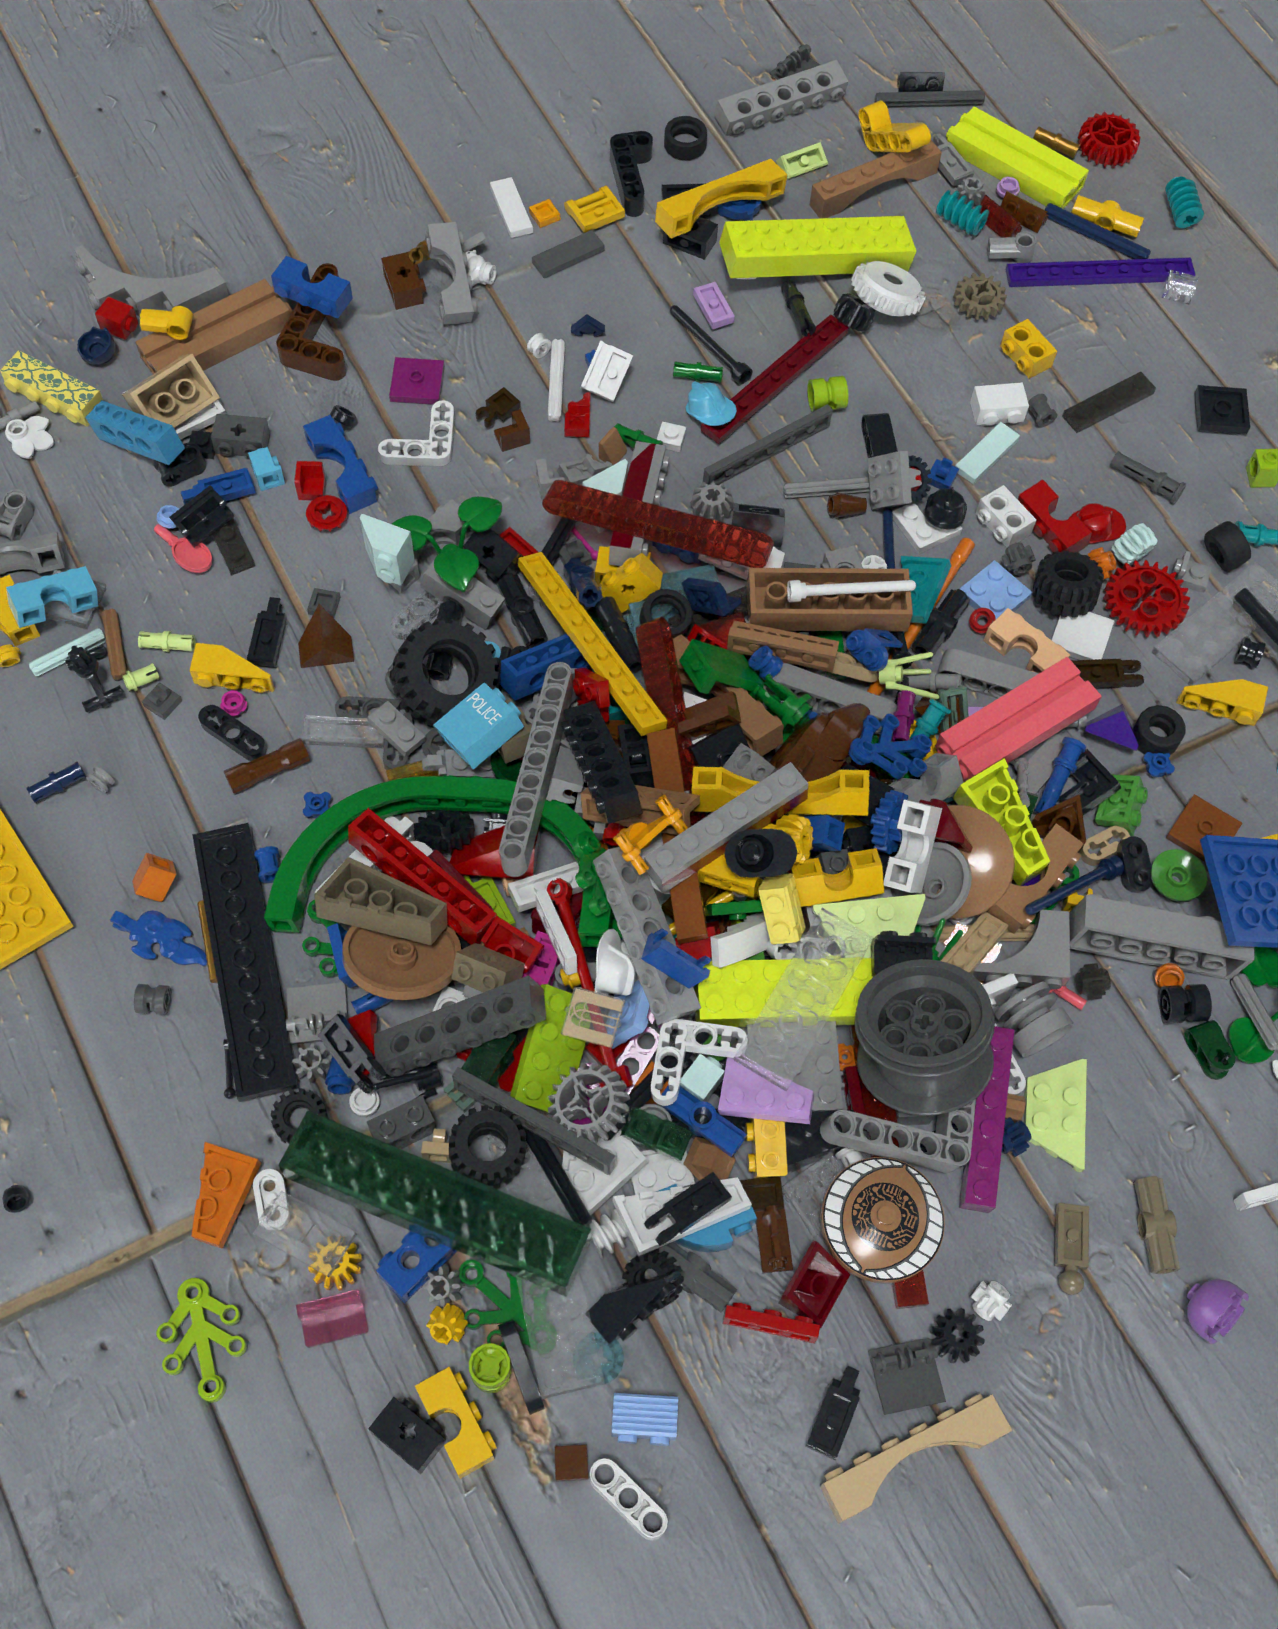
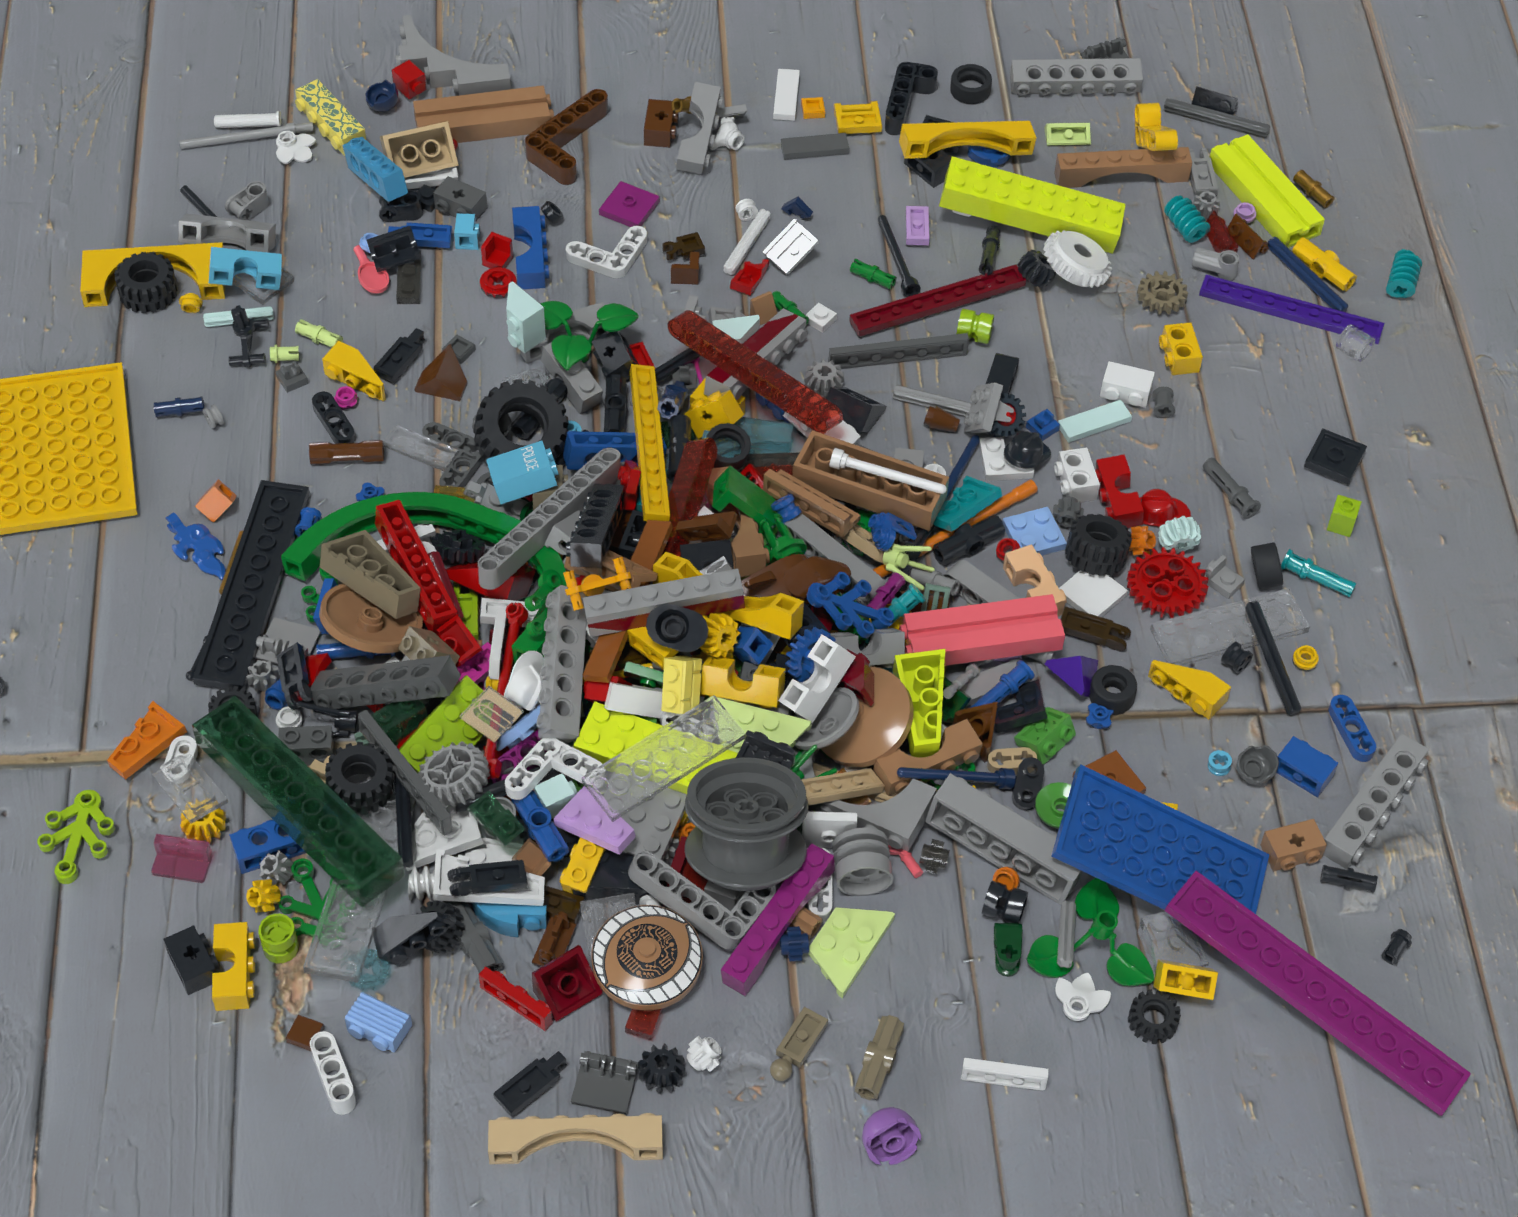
camera: 25 degrees right, 10 degrees down
medium nougat axle [102,608,126,680] -> none
dark grey wheel [134,984,171,1015] -> none
yellow piece [140,306,193,340] -> none
blue arch [271,256,353,319] -> none
light grey plate [368,701,426,757] -> none
black beam [498,1319,545,1415] -> none
blue hinge [641,929,712,989] -> none
dark blue bracket [681,577,742,617] -> none
medium azure piece [686,381,737,426] -> none
clear smoke plate [1062,372,1156,433] -> none
red gear [1078,112,1140,168] -> none

